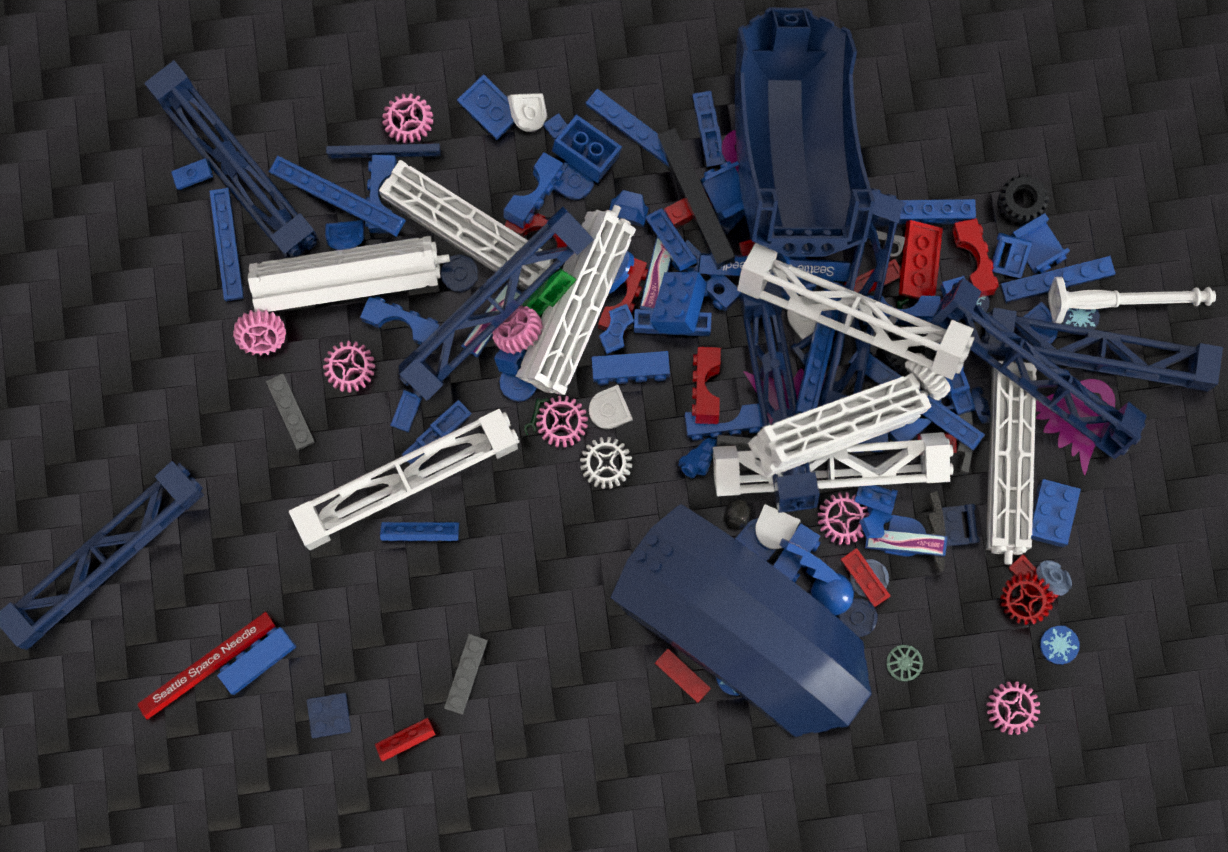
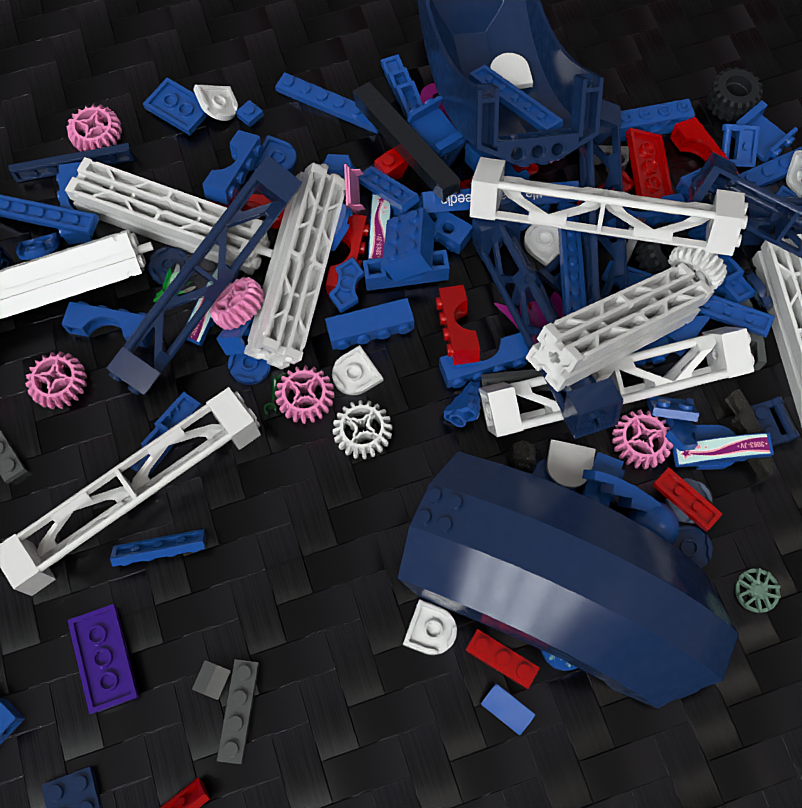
camera: 10 degrees left, 10 degrees down
blue tile [390,390,422,433] -> none
green slope [518,269,576,317] -> none
blue brick [552,115,622,183] -> none
none -> dark purple plate [67,604,139,714]
none -> piece [153,263,197,302]
none -> dark grey piece [192,660,231,700]
none -> bright pink piece [344,164,365,215]
none -> white tile [403,599,457,655]
none -> blue plate [469,64,563,130]
none -> slope [481,684,535,735]
none -> white tile [490,53,533,89]

